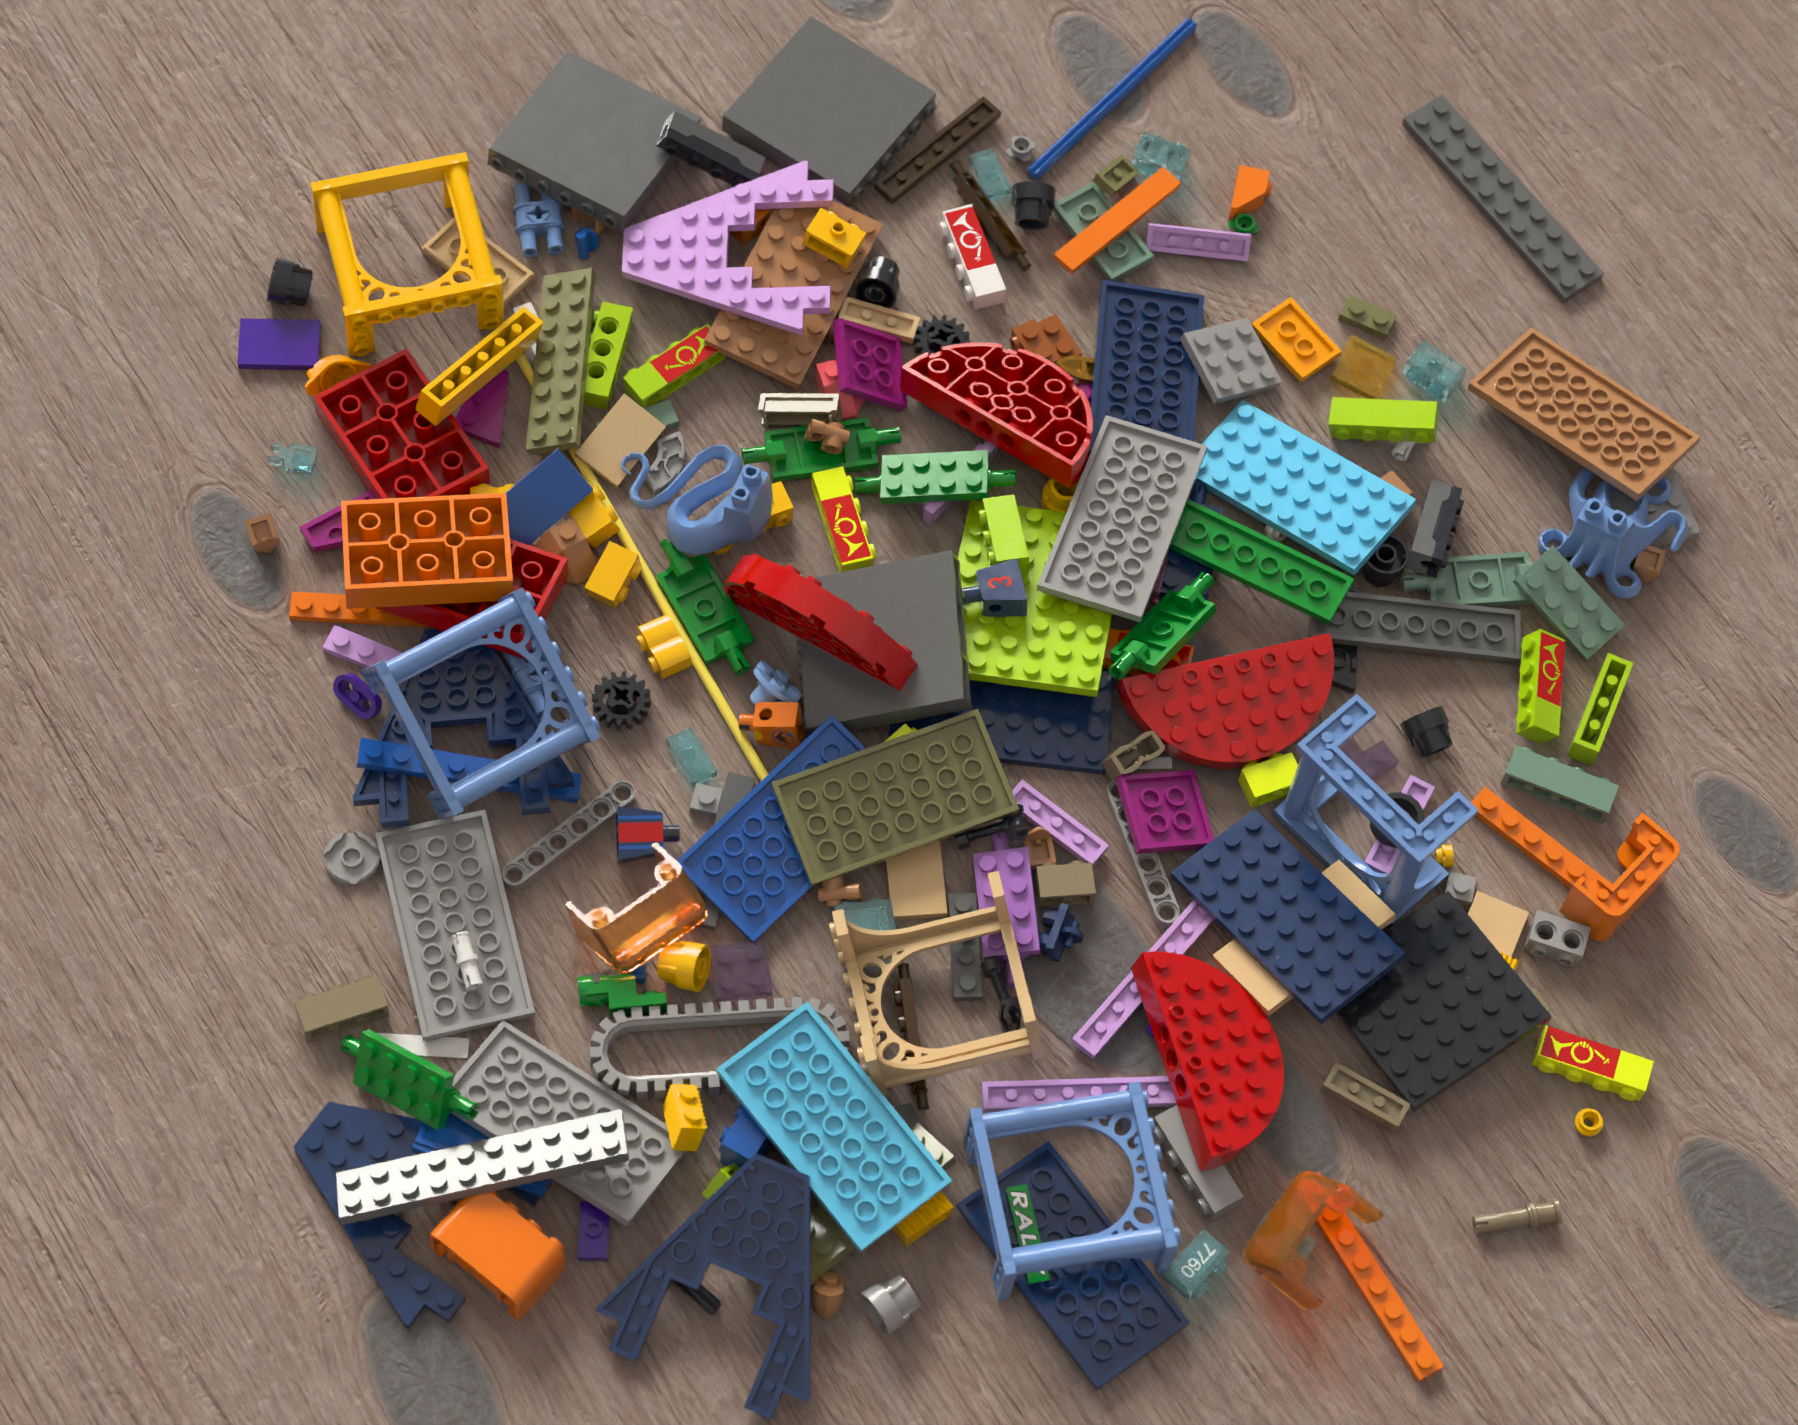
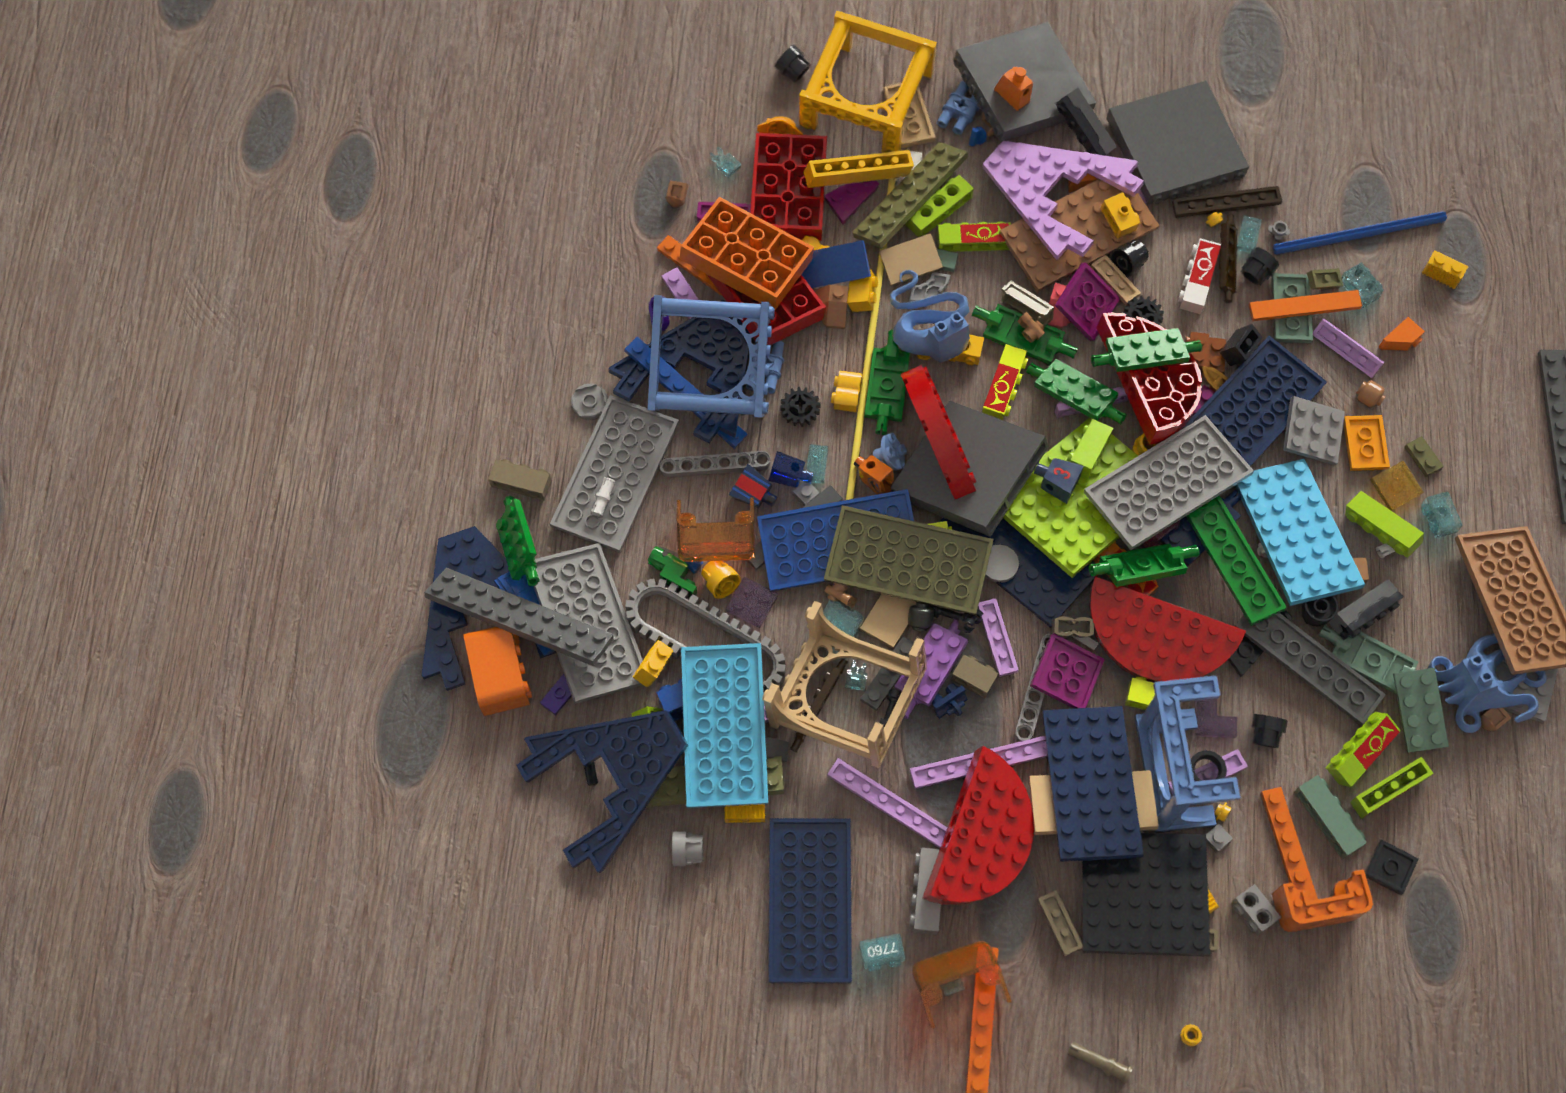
camera: 45 degrees right, 5 degrees up
dark purple tile [237,318,321,370] -> none
white sticker [377,1033,469,1058] -> none
yellow brick [584,541,642,609] -> none
medium nougat plate [813,1272,845,1320] -> none
medium blue arch [963,1081,1181,1302] -> none
sticker [1006,1184,1050,1283] -> none
medium nougat plate [1023,827,1057,870] -> none
green plate [1229,213,1259,234] -> none
tan tile [1468,891,1529,957] -> none
neon yellow brick [1531,1025,1654,1101] -> none
none -> clear blue torso [768,451,814,488]
none -> clear light blue plate [845,661,868,691]
none -> pearl dark grey head [908,602,934,631]
none -> light grey tile [985,545,1019,583]
none -> orange torso [994,67,1033,111]
none -> plate [1091,328,1202,372]
none -> yellow plate [1205,212,1223,227]
none -> black brick [1219,324,1263,366]
none -> medium nougat head [1356,380,1385,408]
none -> black plate [1365,839,1419,895]
none -> yellow brick [1422,250,1468,289]

